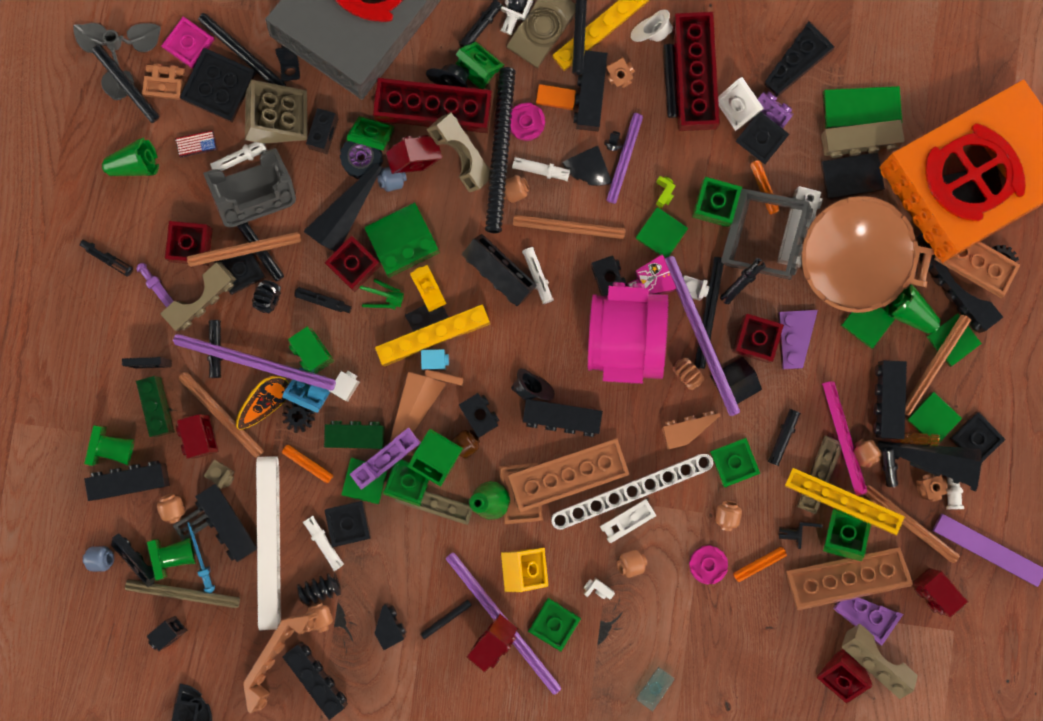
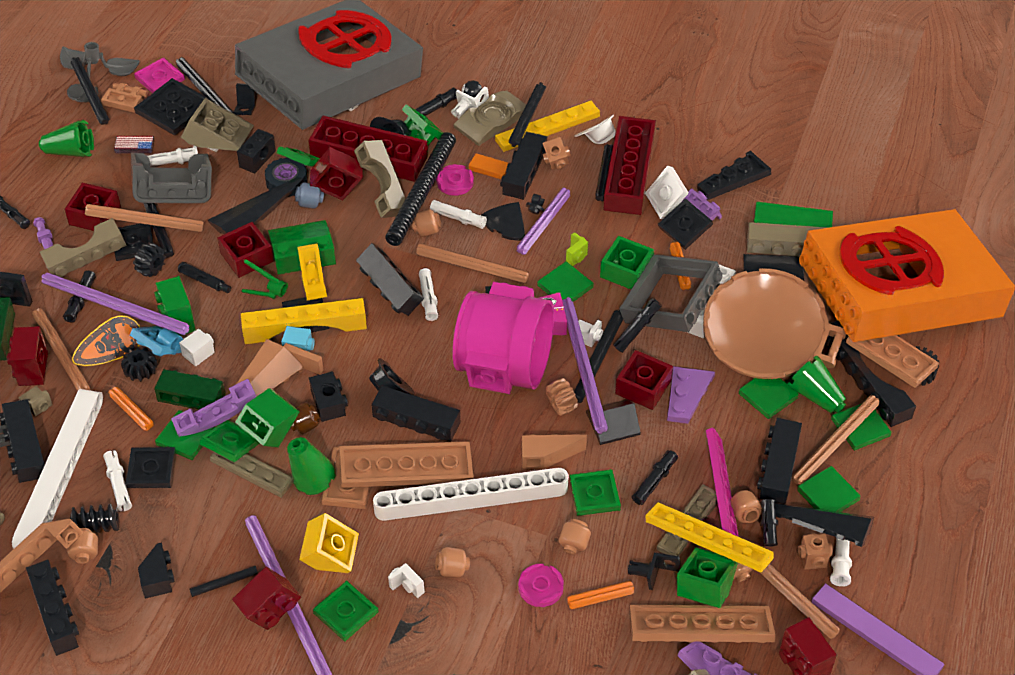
camera: 10 degrees right, 35 degrees down
white plate [600,499,656,543] -> none
clear orange axle [900,433,940,446] -> none
black tile [949,412,1006,462] -> none

